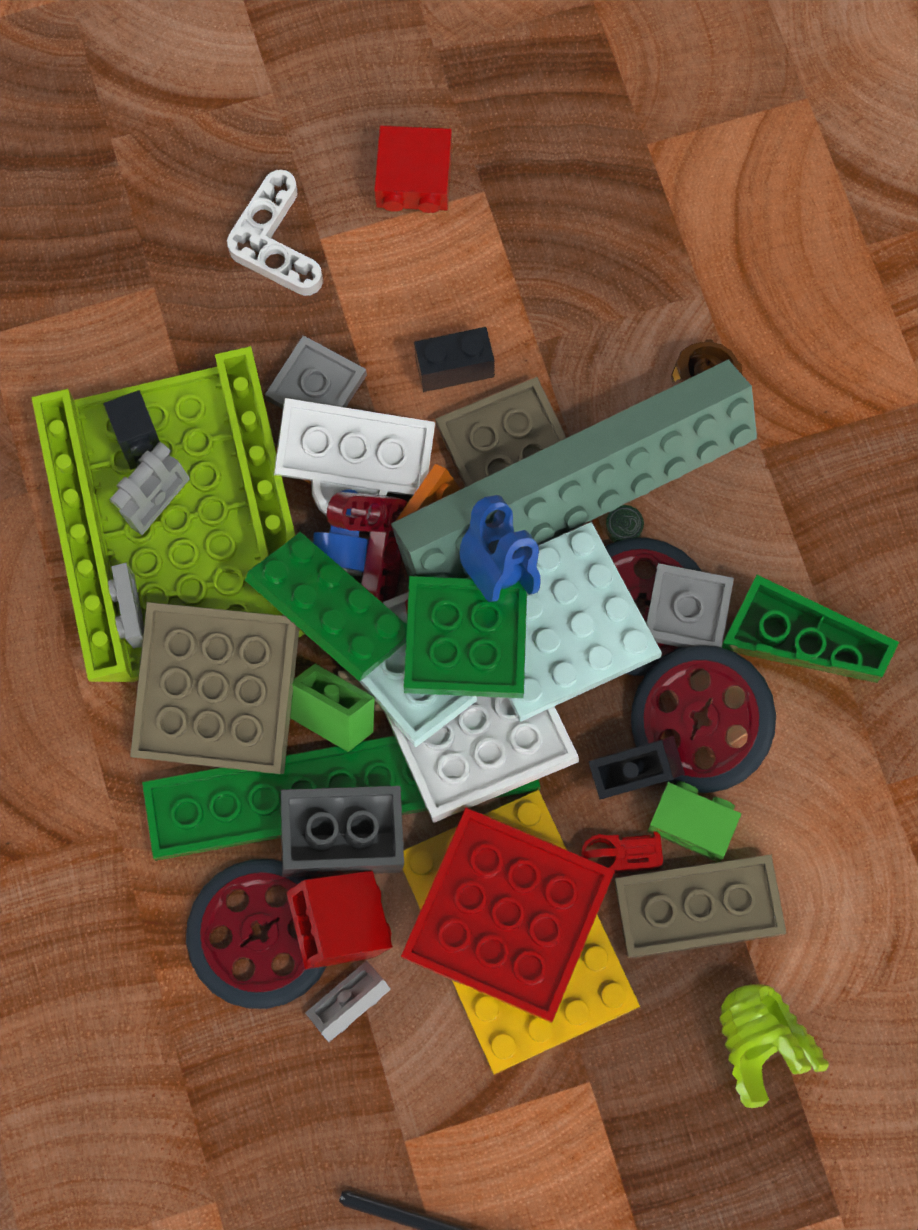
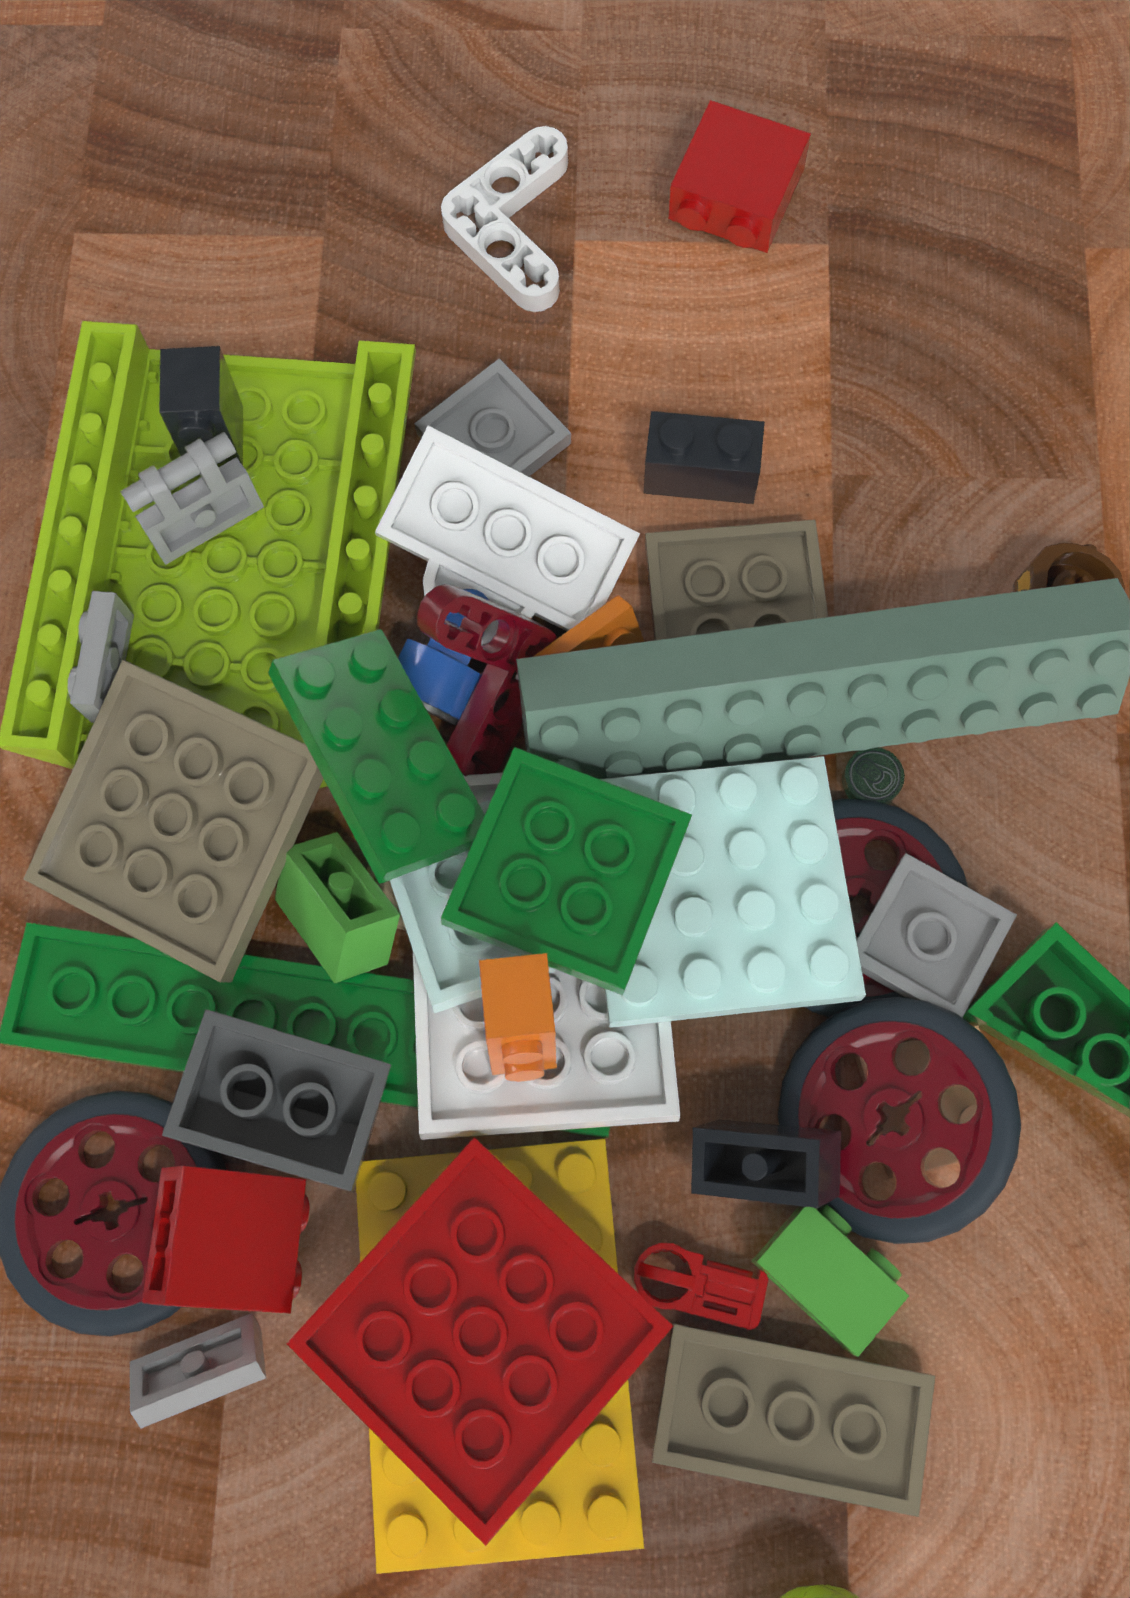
camera: 20 degrees right, 0 degrees up
blue piece [459,495,541,602] -> none
none -> orange brick [479,953,557,1082]

